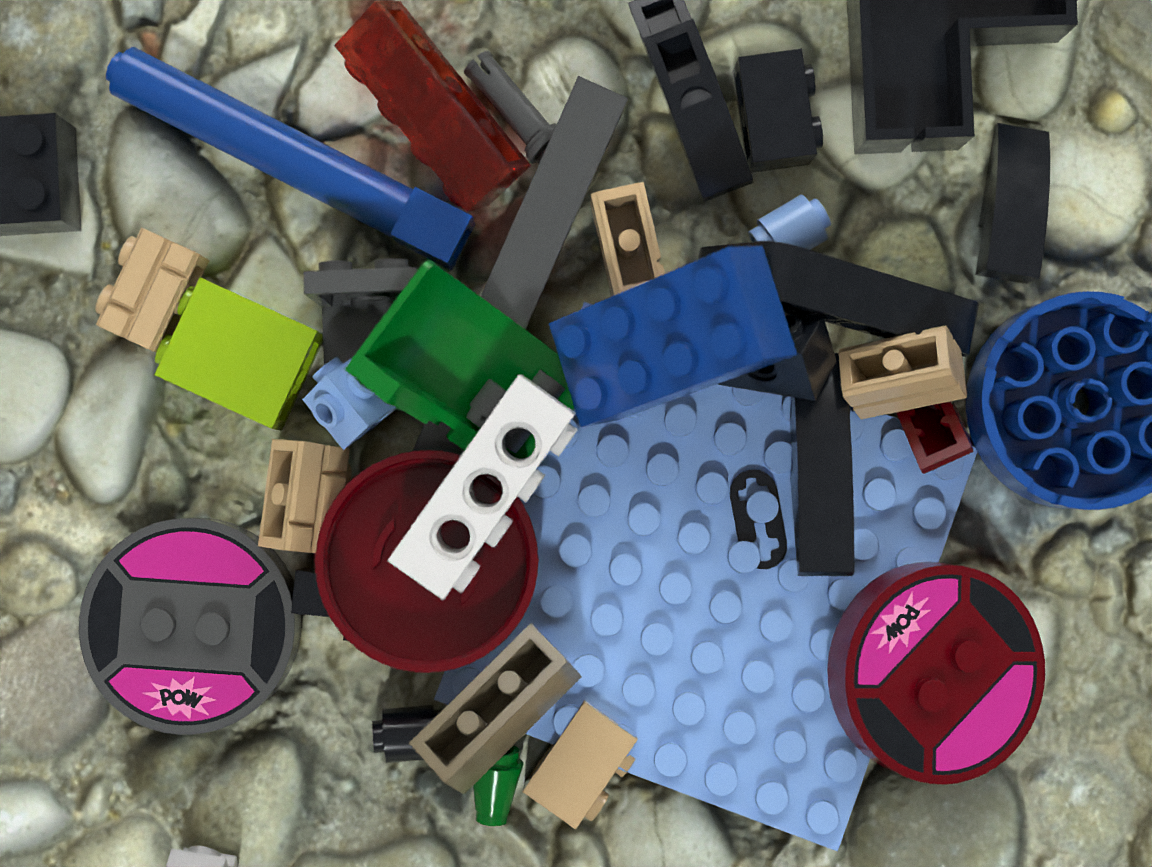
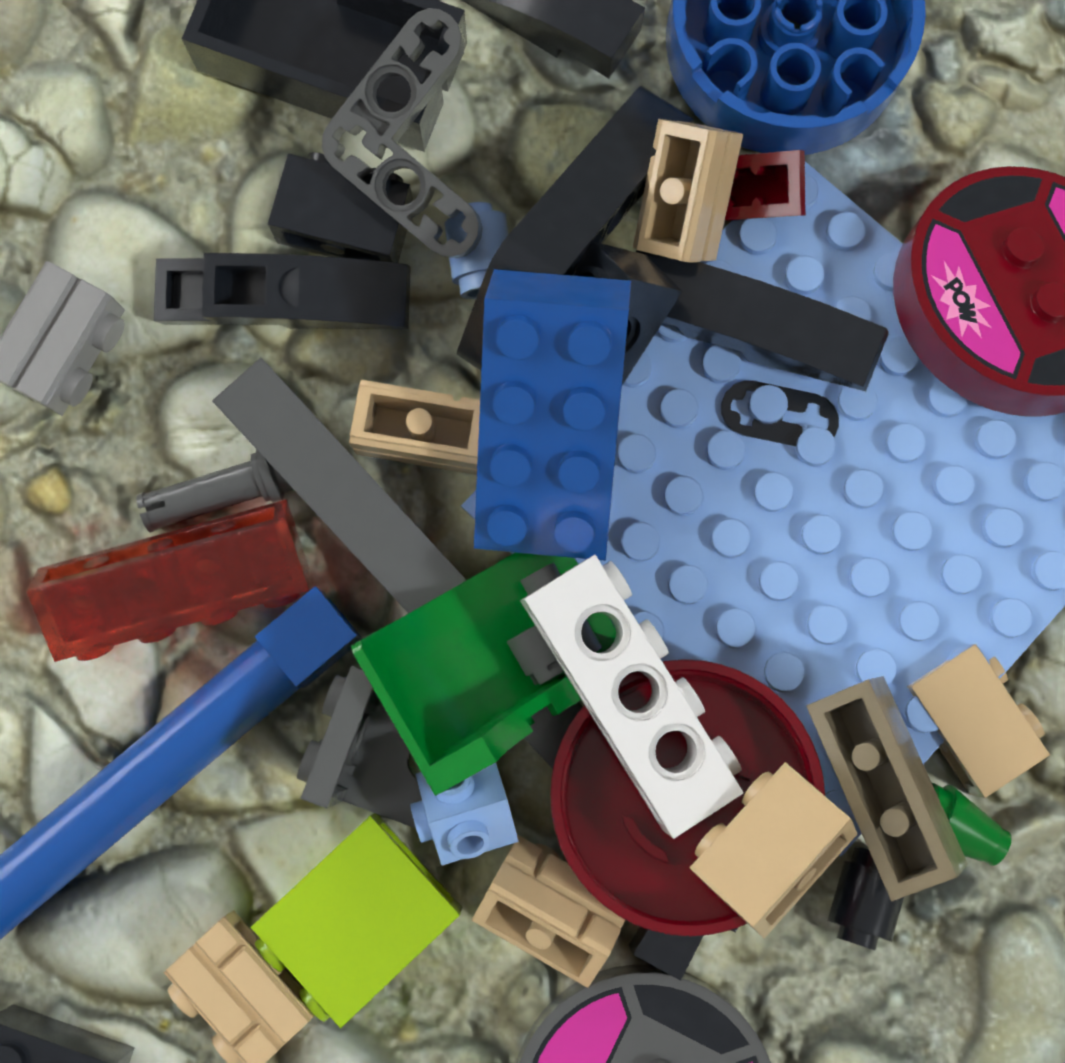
camera: 65 degrees left, 5 degrees down
none -> dark grey beam [322,8,482,258]
none -> tan brick [690,762,858,939]

